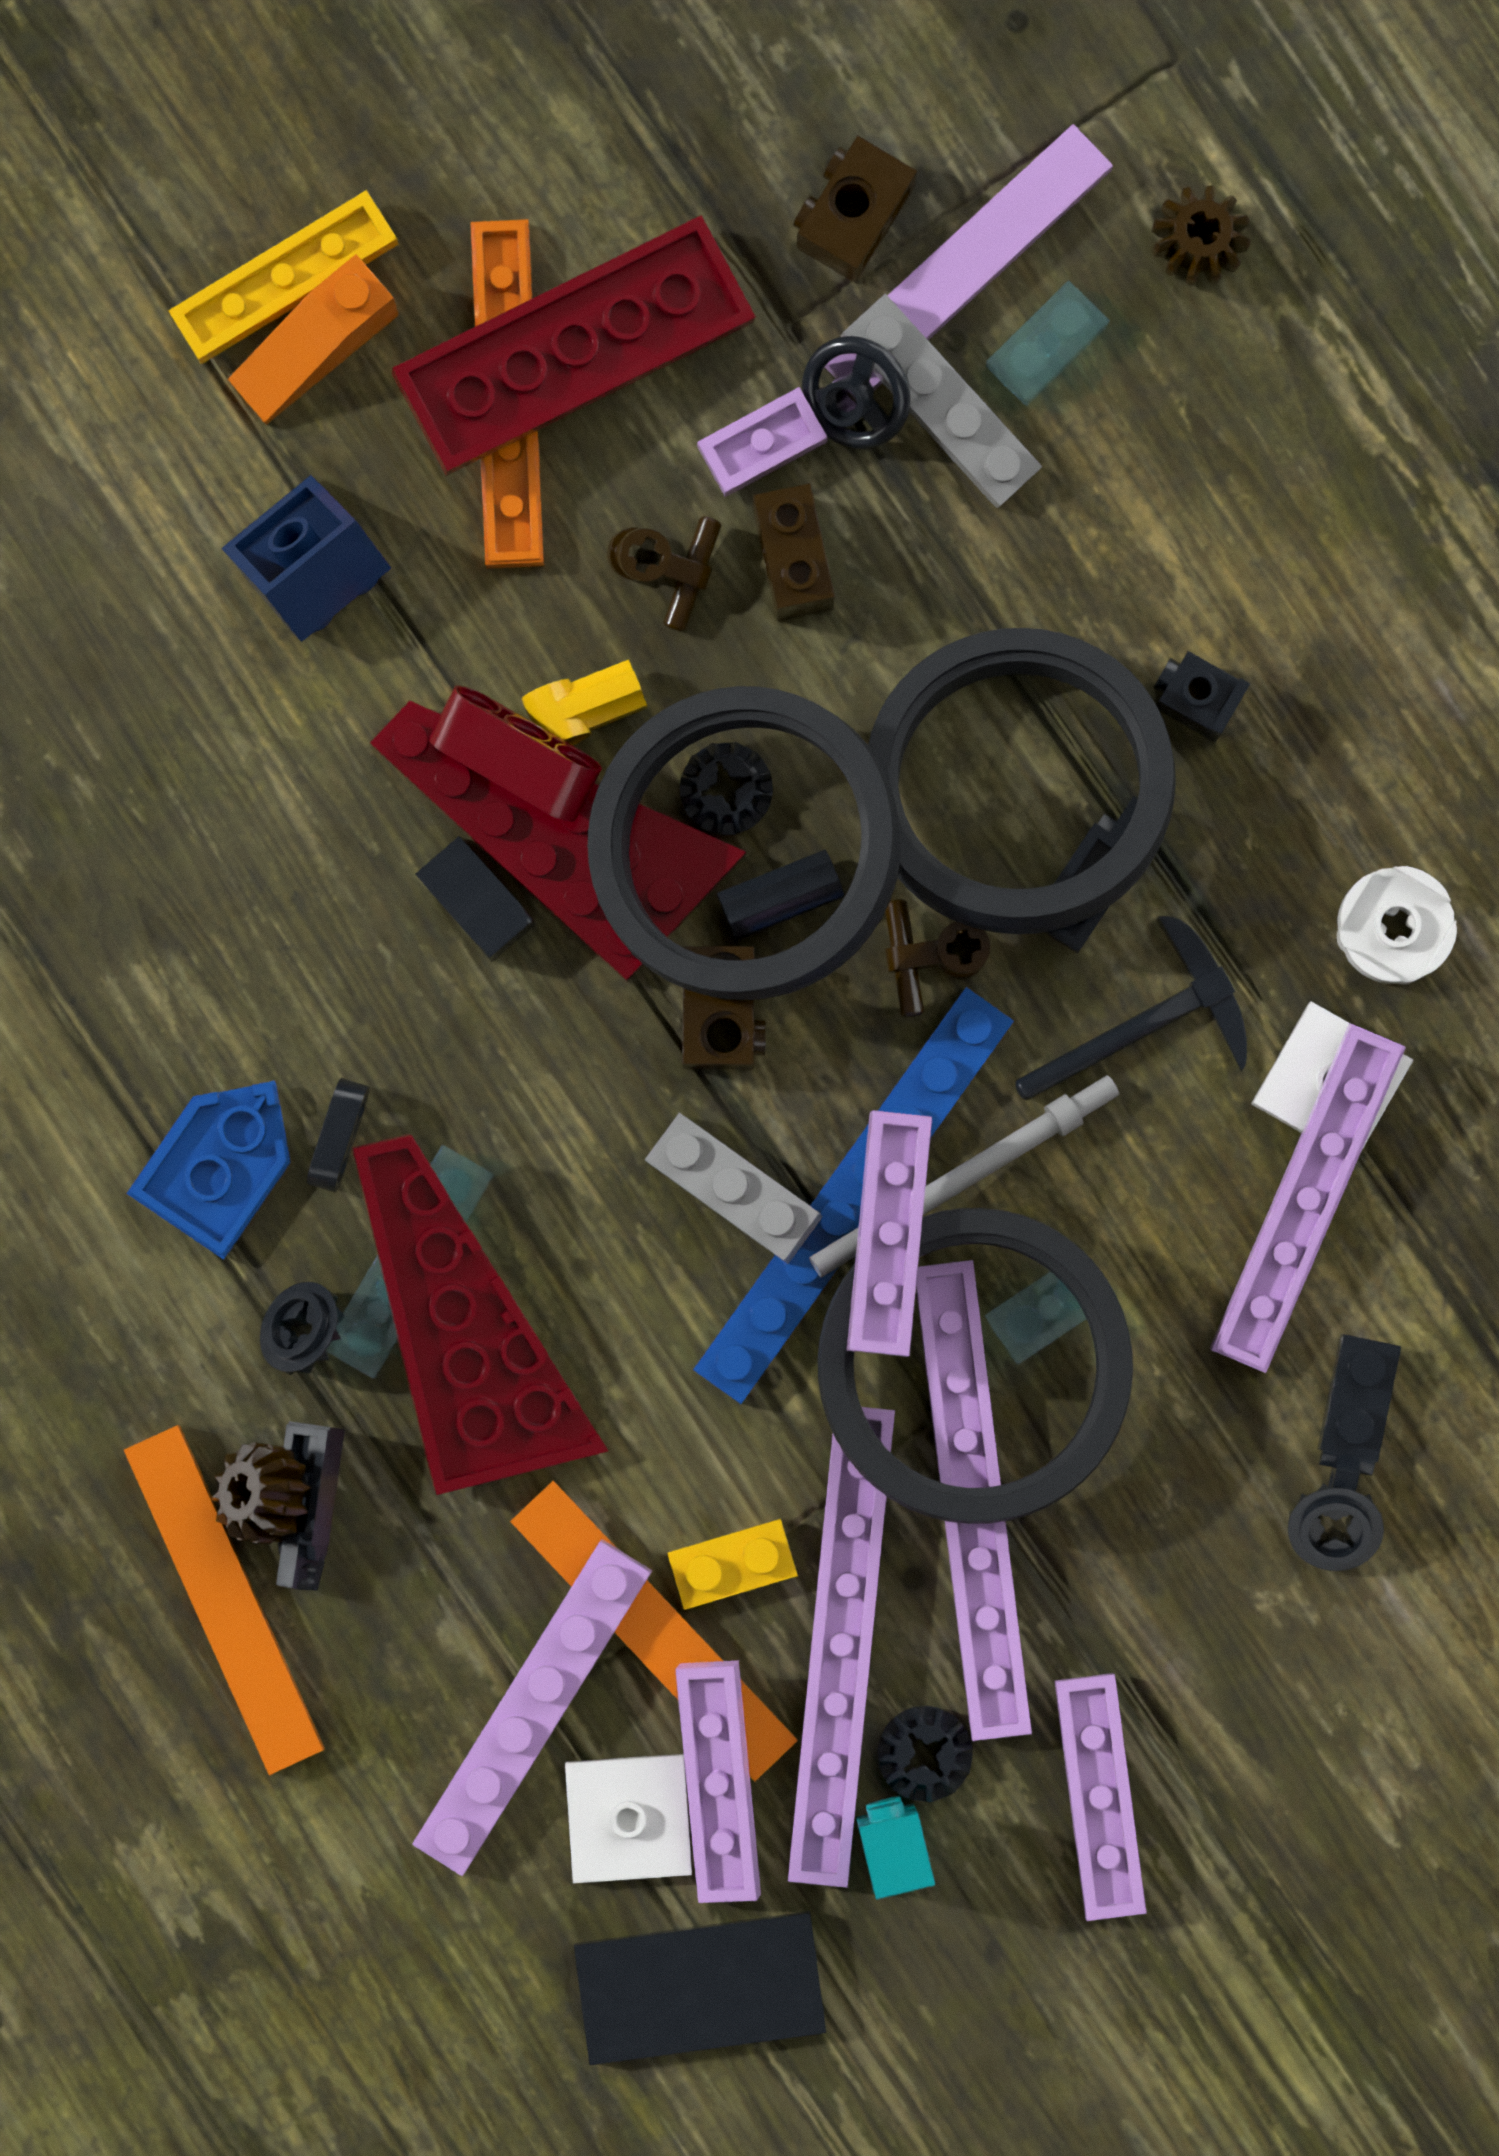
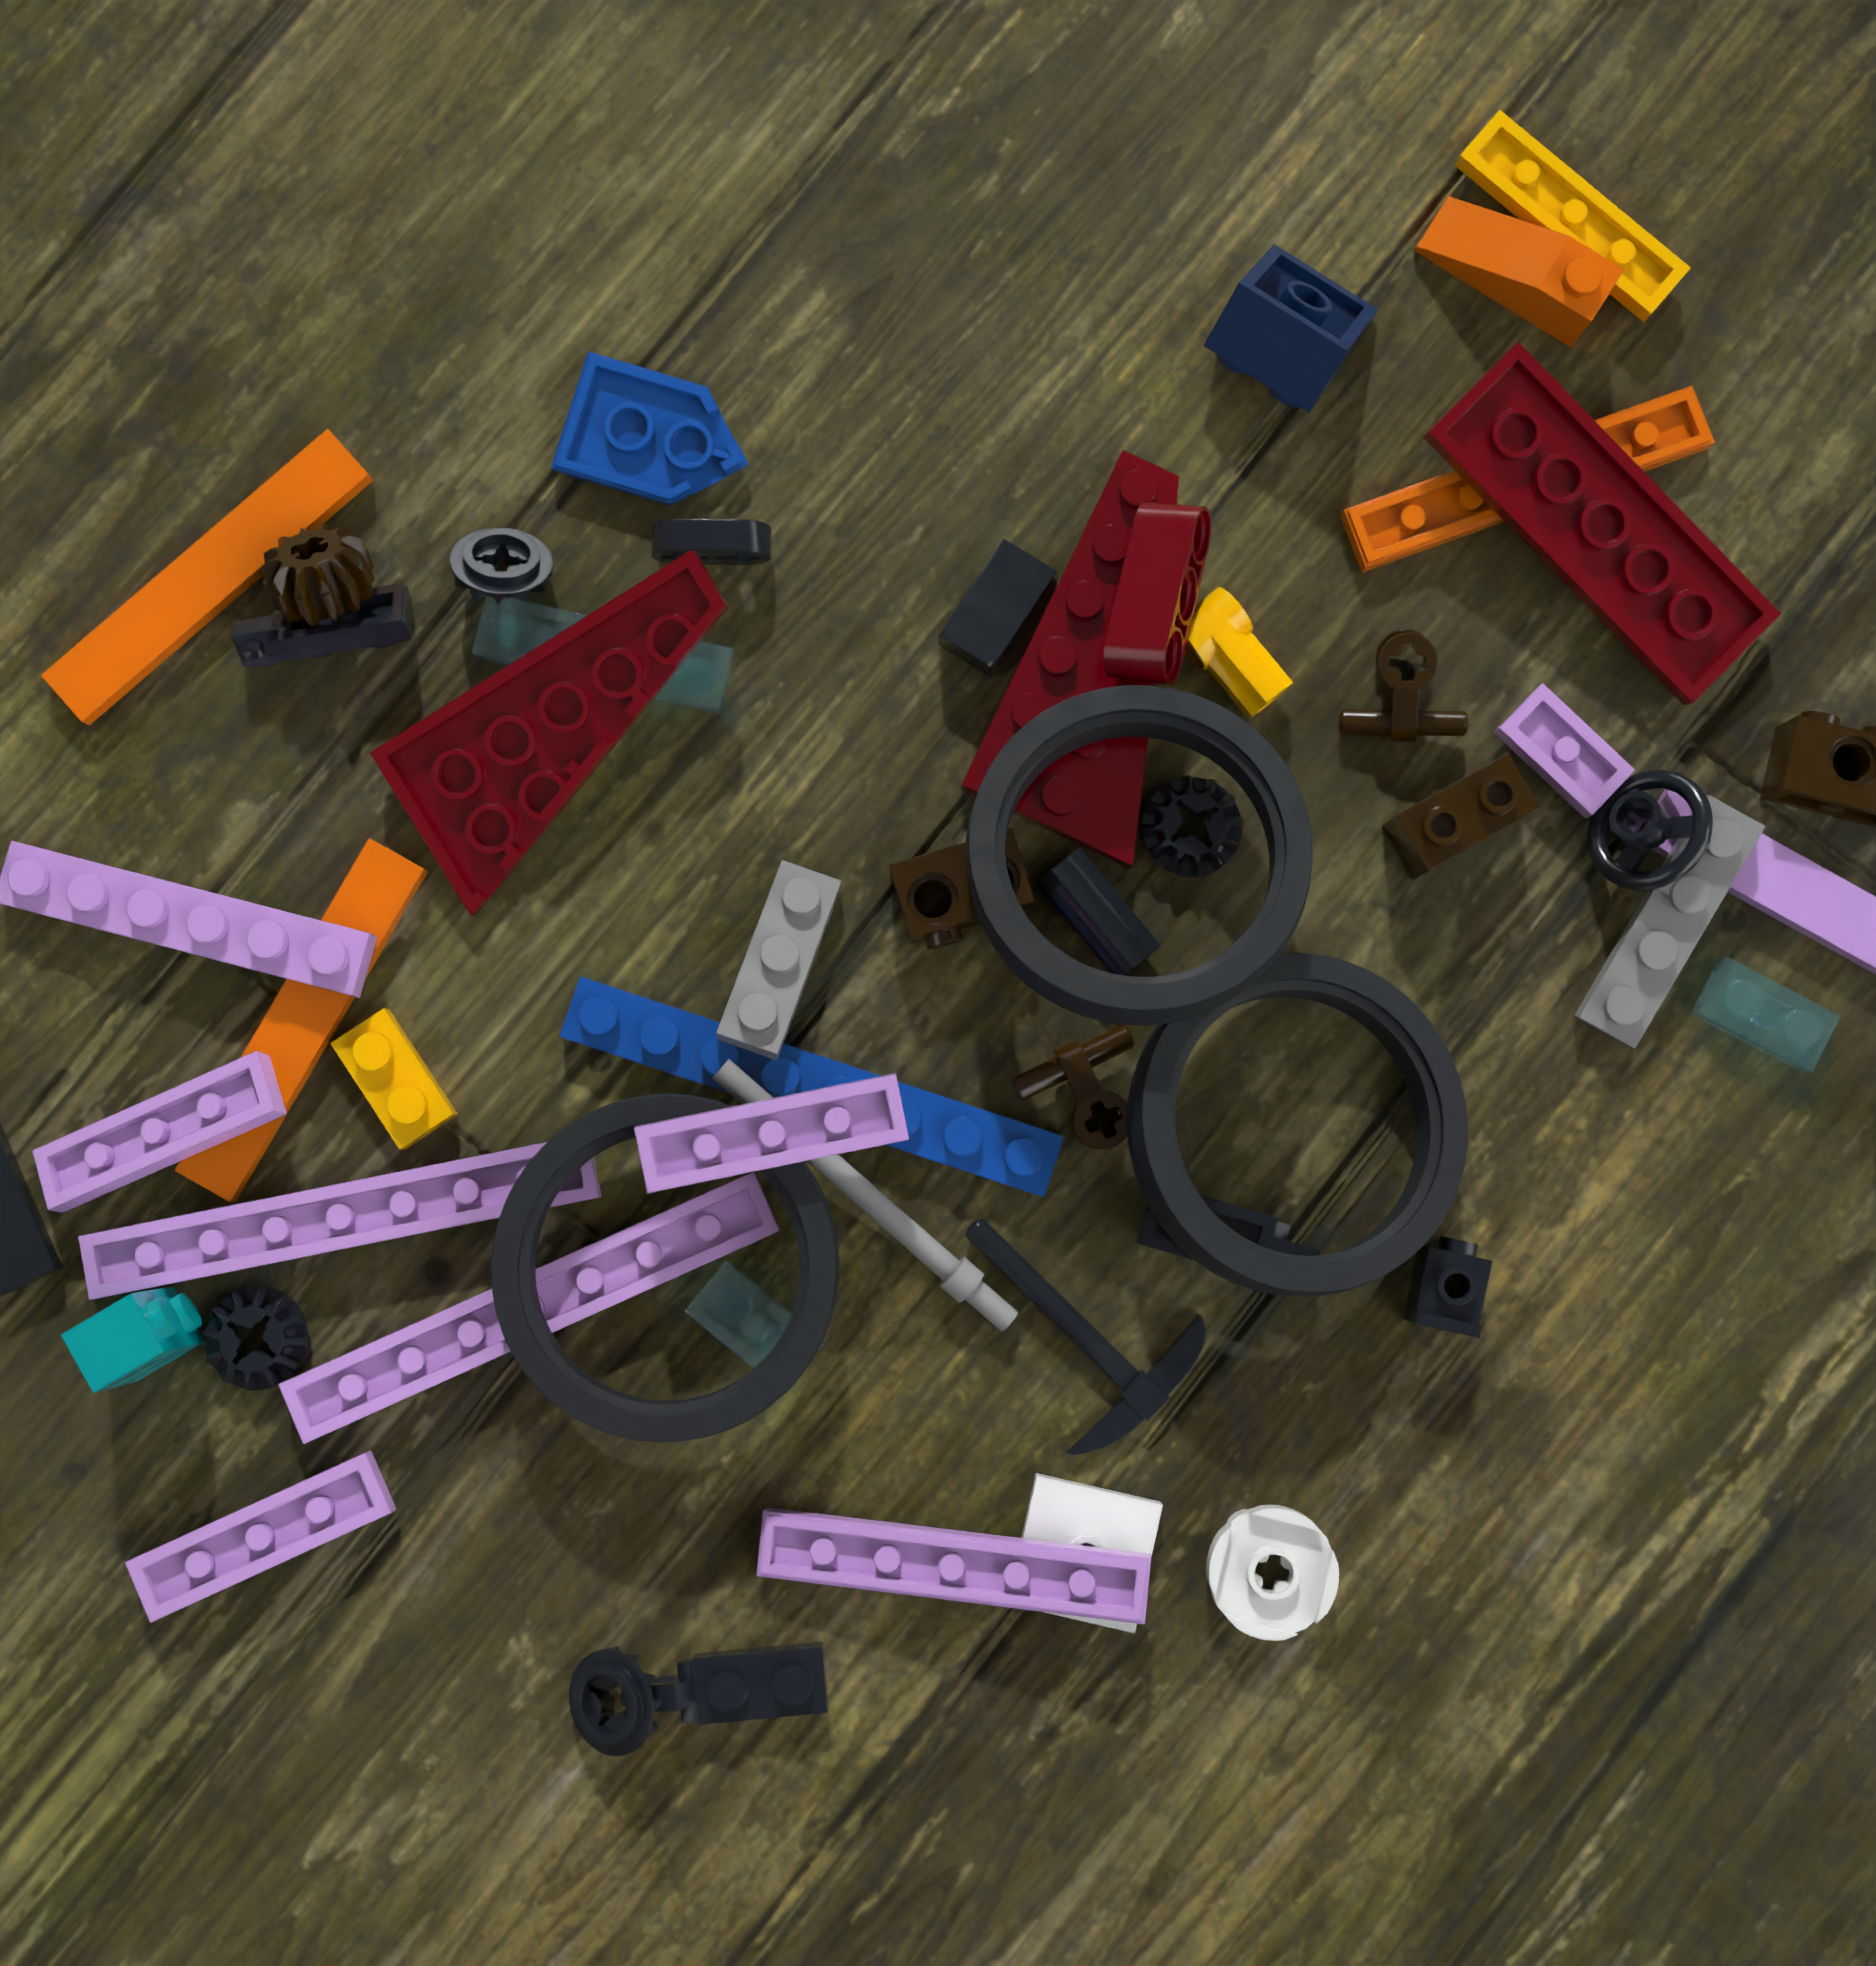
camera: 70 degrees right, 0 degrees up
white plate [565,1754,692,1883] -> none

